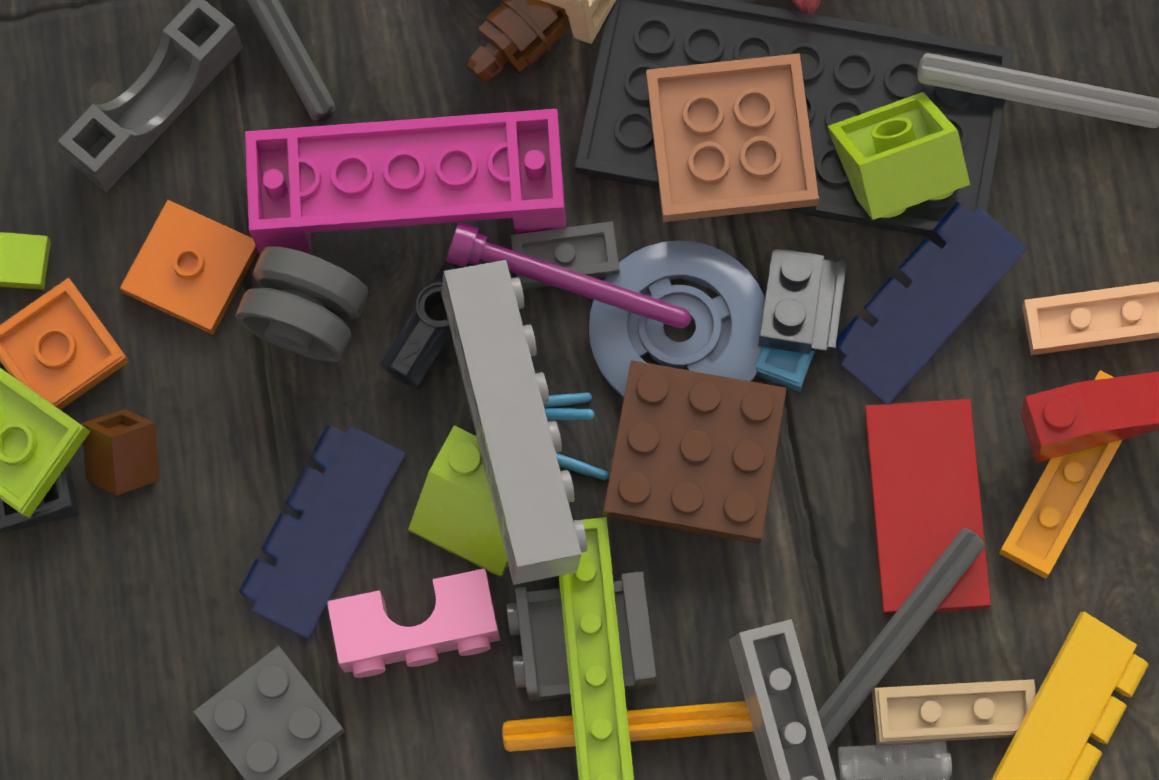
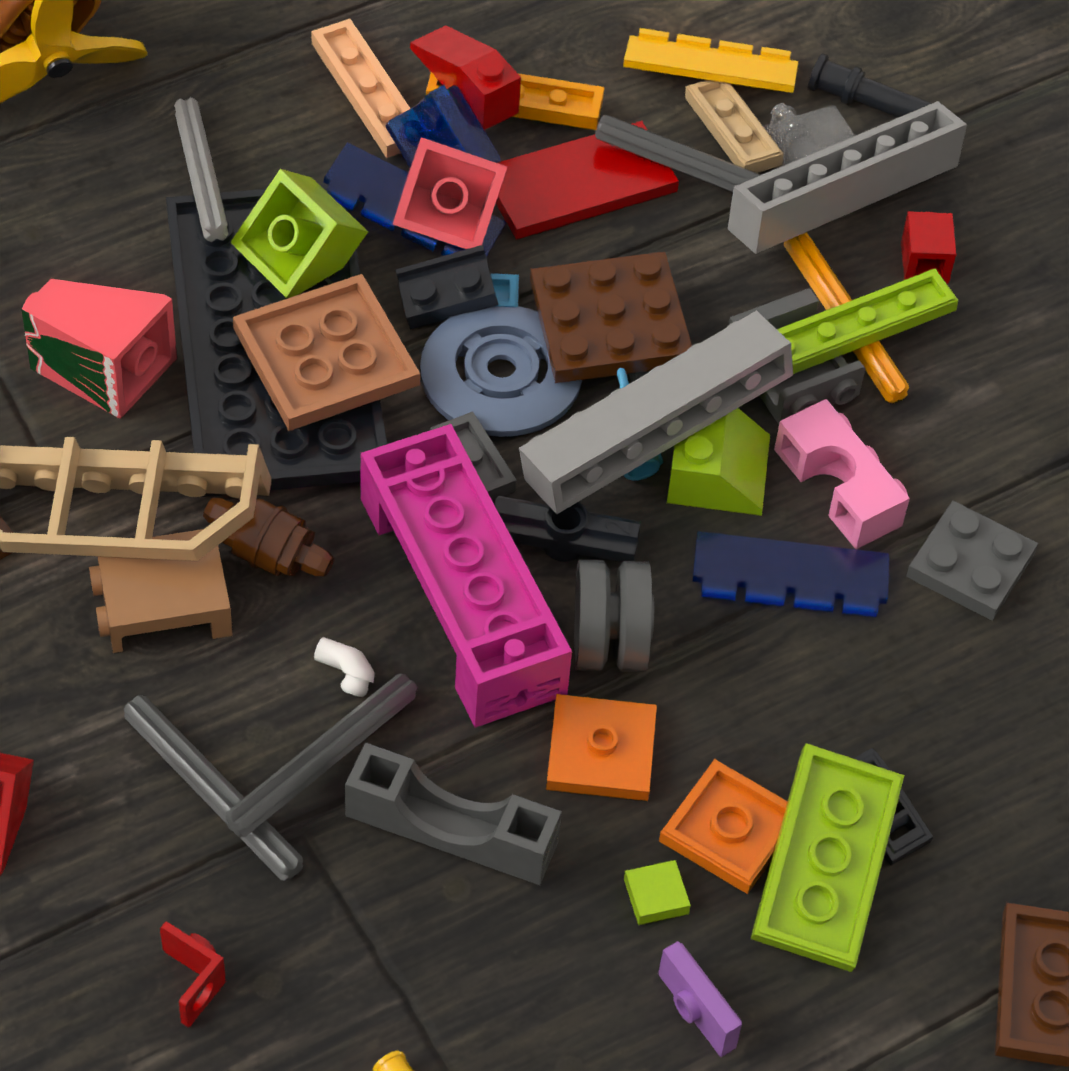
camera: 120 degrees left, 20 degrees down
reddish brown panel [81,409,159,496] -> none
magenta piece [446,221,691,328] -> none
none -> white arm [314,637,375,697]
none -> clear blue bracket [385,85,500,167]
none -> coral slope [392,137,507,249]

